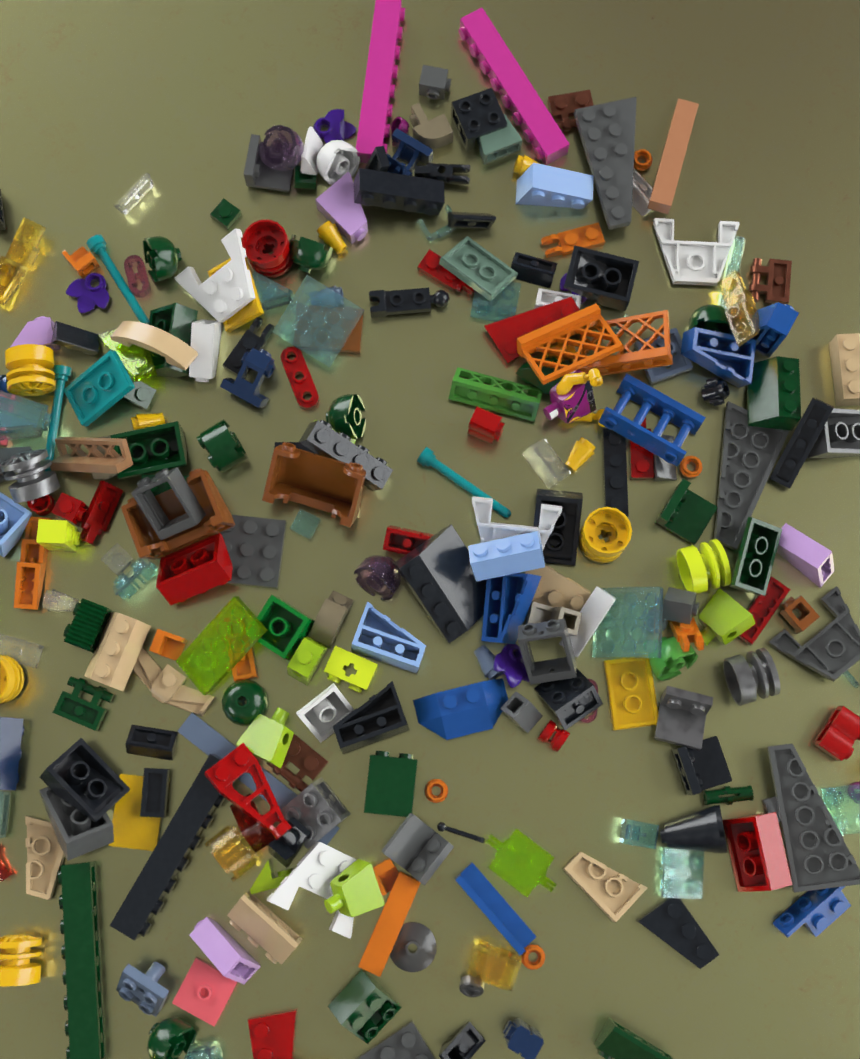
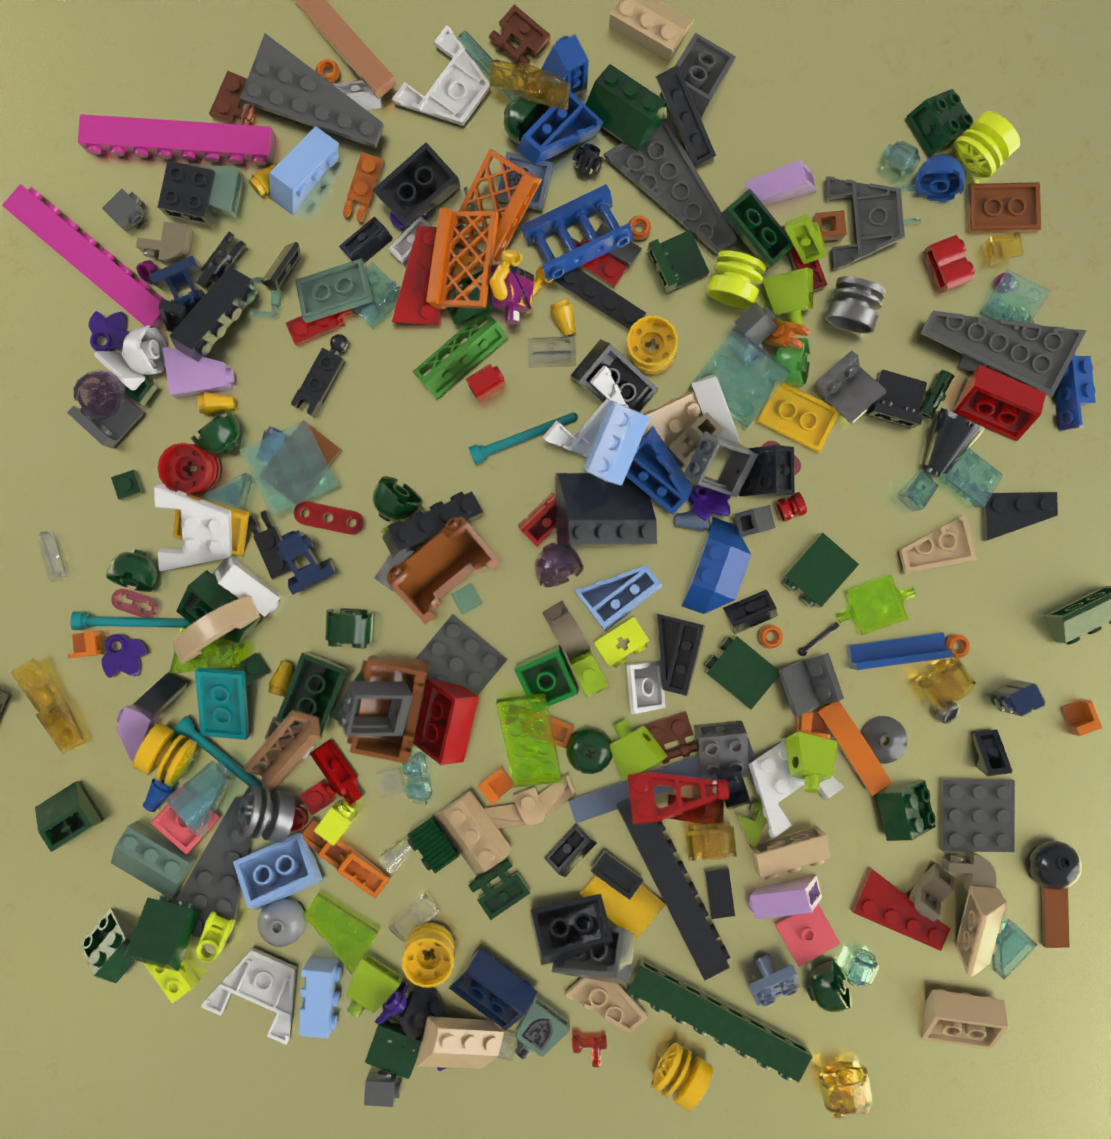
camera: 55 degrees left, 10 degrees up
none -> black tile [704,866,735,919]
none -> black slope [723,590,778,634]
none -> dark green brick [781,533,859,608]
none -> lime slope [785,214,826,264]

